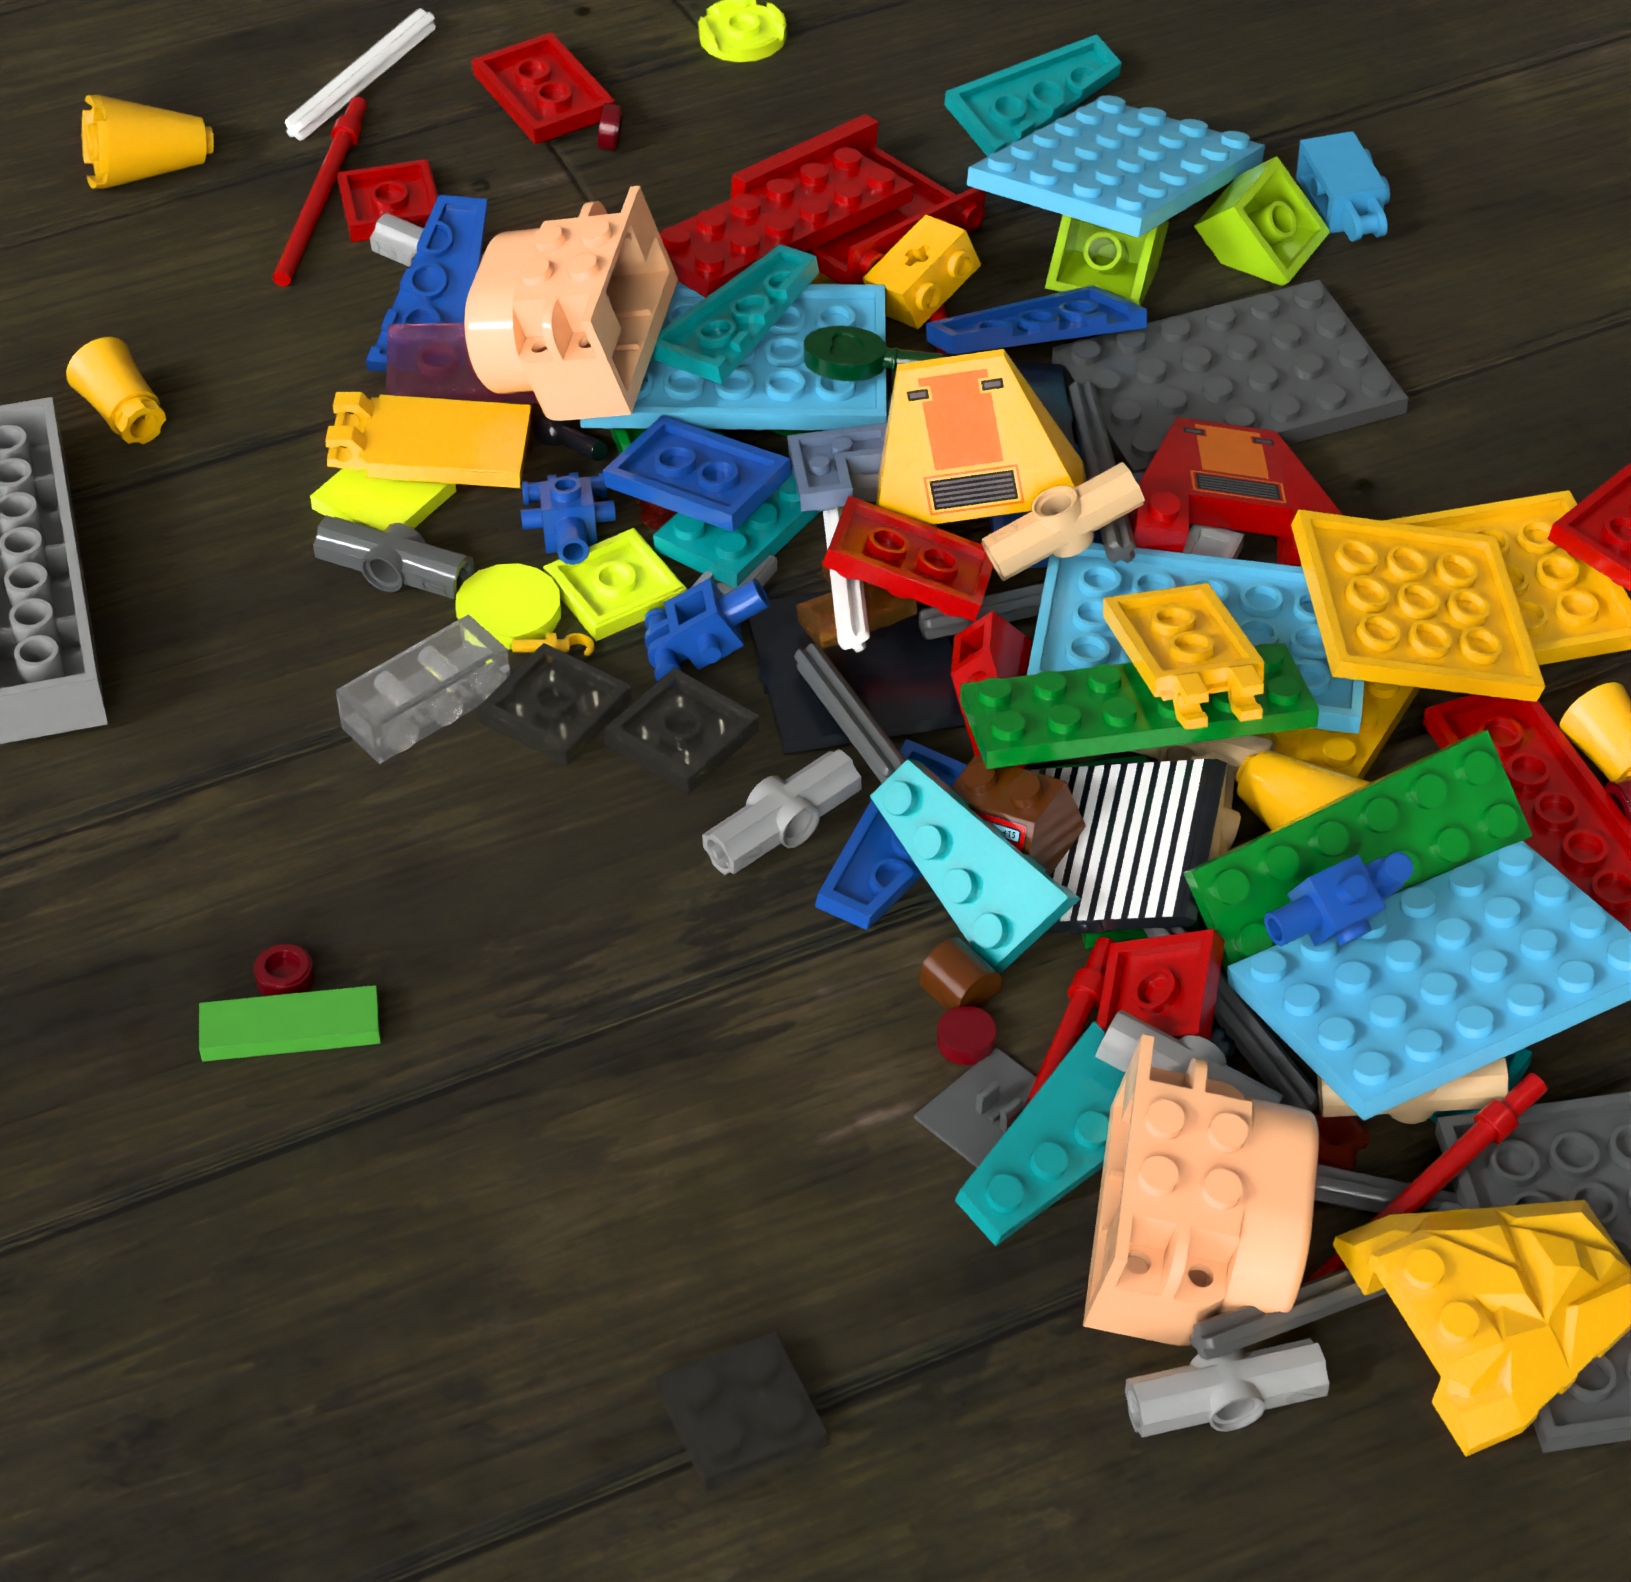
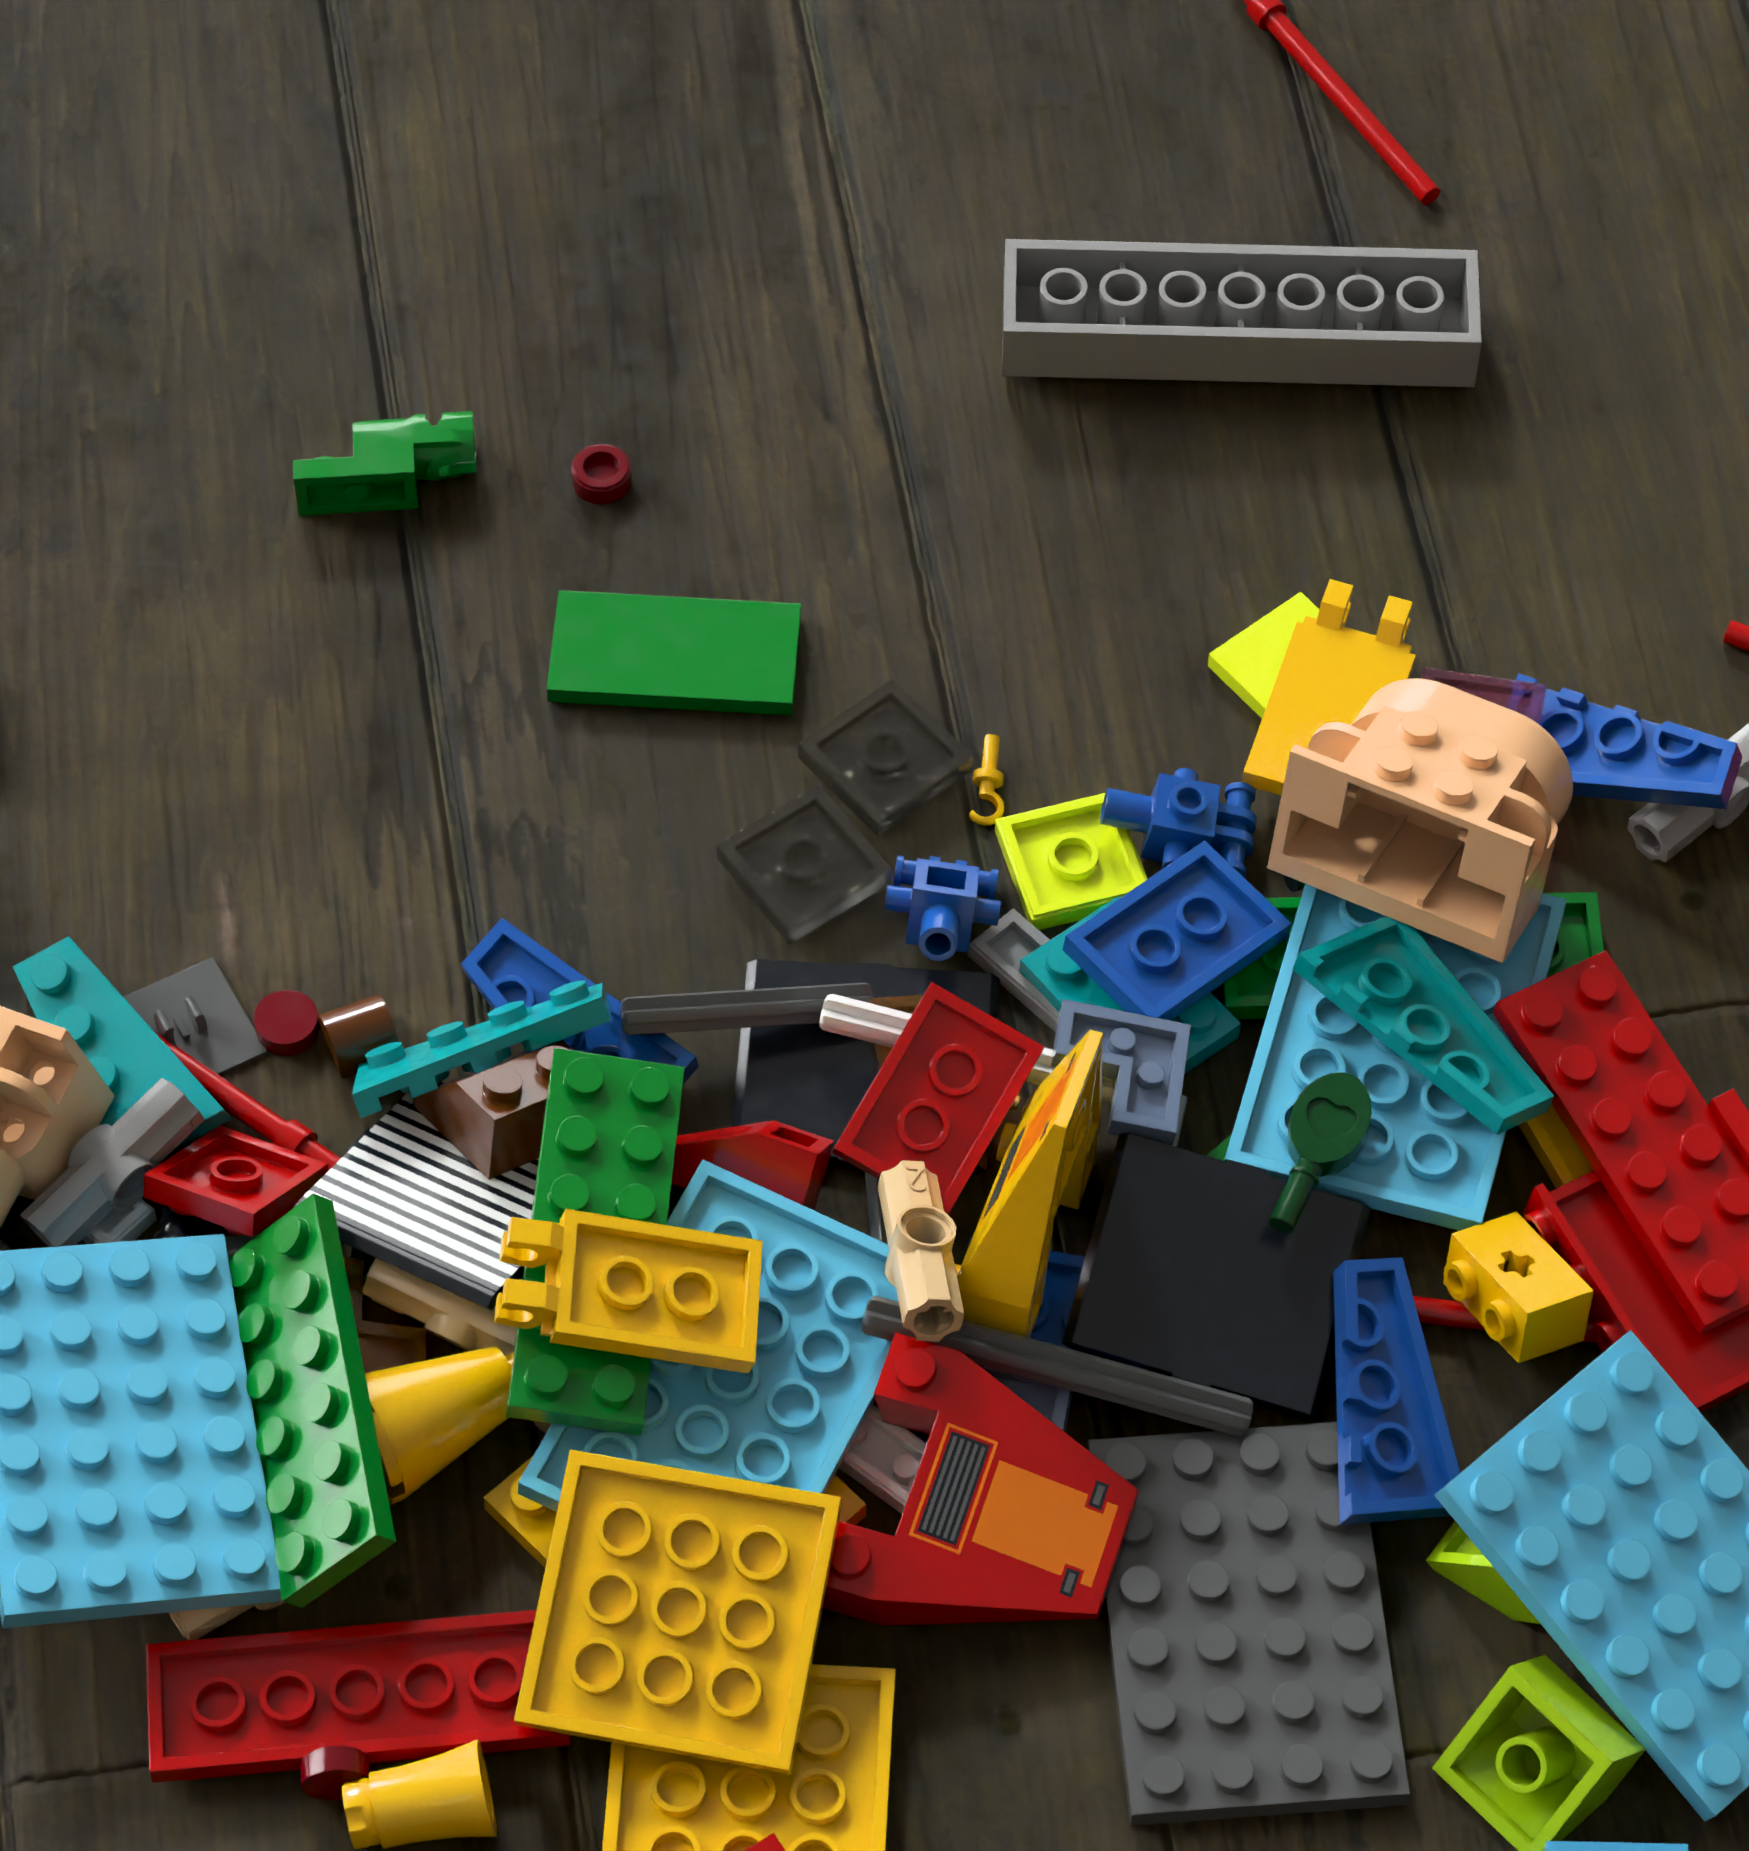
camera: 105 degrees right, 10 degrees up
yellow plant [66,337,166,444] -> none
bright green tile [199,985,381,1062] -> none
dark grey piece [313,515,475,599] -> none
clear brick [336,614,511,764] -> none
neon yellow tile [456,563,561,650] -> none
light grey piece [702,749,862,876] -> none
blue piece [1264,852,1413,947] -> none
none -> green plate [293,411,477,516]
none -> green tile [547,590,801,716]

